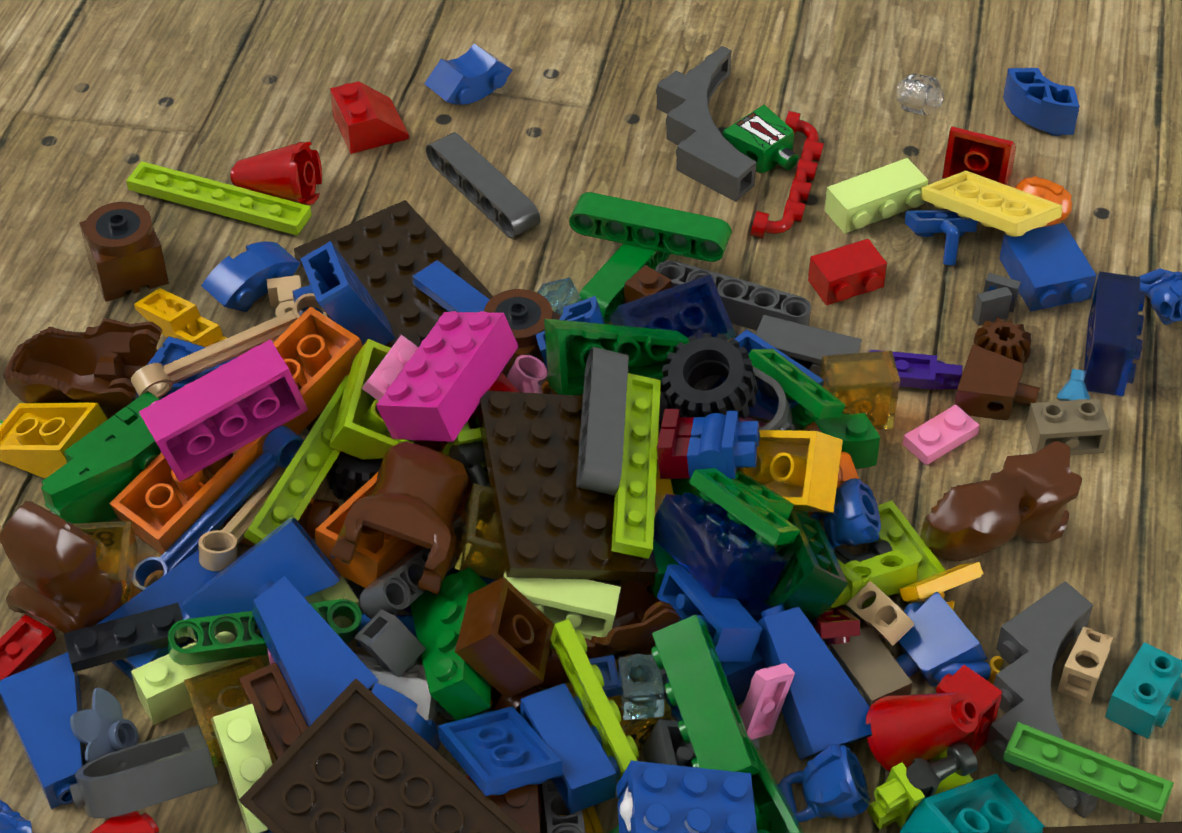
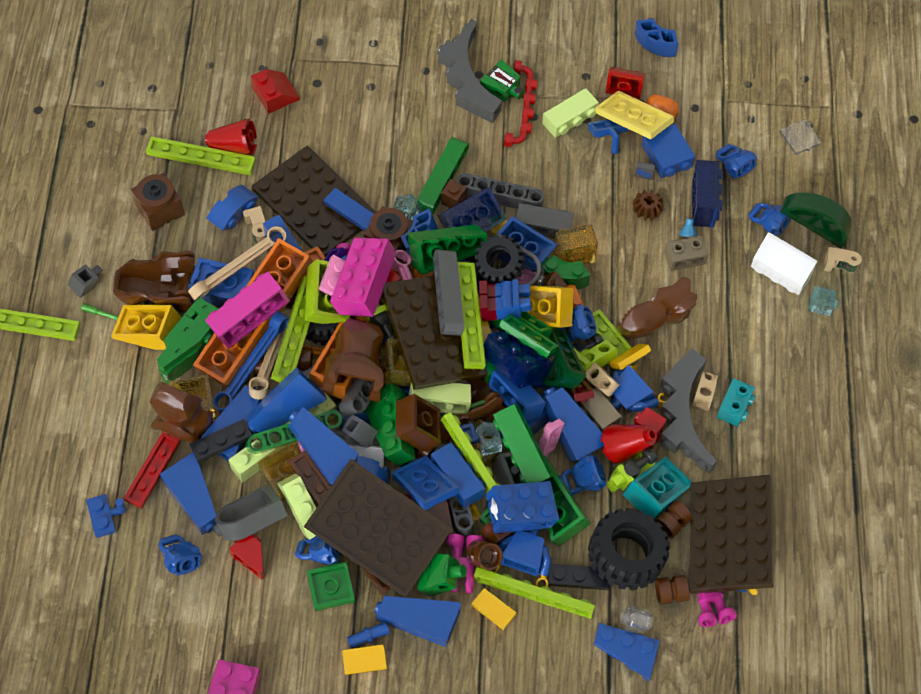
camera: 10 degrees left, 15 degrees up
sand blue plate [70,688,139,762] -> none
yellow slope [134,288,241,357] -> none
blue slope [301,241,396,345] -> none
blue brick [424,44,513,105] -> none
dark grey beam [426,132,541,238] -> none
green beam [569,192,732,262] -> none
green plate [749,349,846,420] -> none
red brick [808,239,887,305] -> none
dark purple hinge [865,350,963,390] -> none
clear head [896,73,944,115] -> none
bright pink plate [903,405,980,465] -> none
reddish brown torso [954,345,1040,420] -> none
dark grey tile [973,287,1013,325] -> none
bright green tile [1003,722,1174,822] -> none

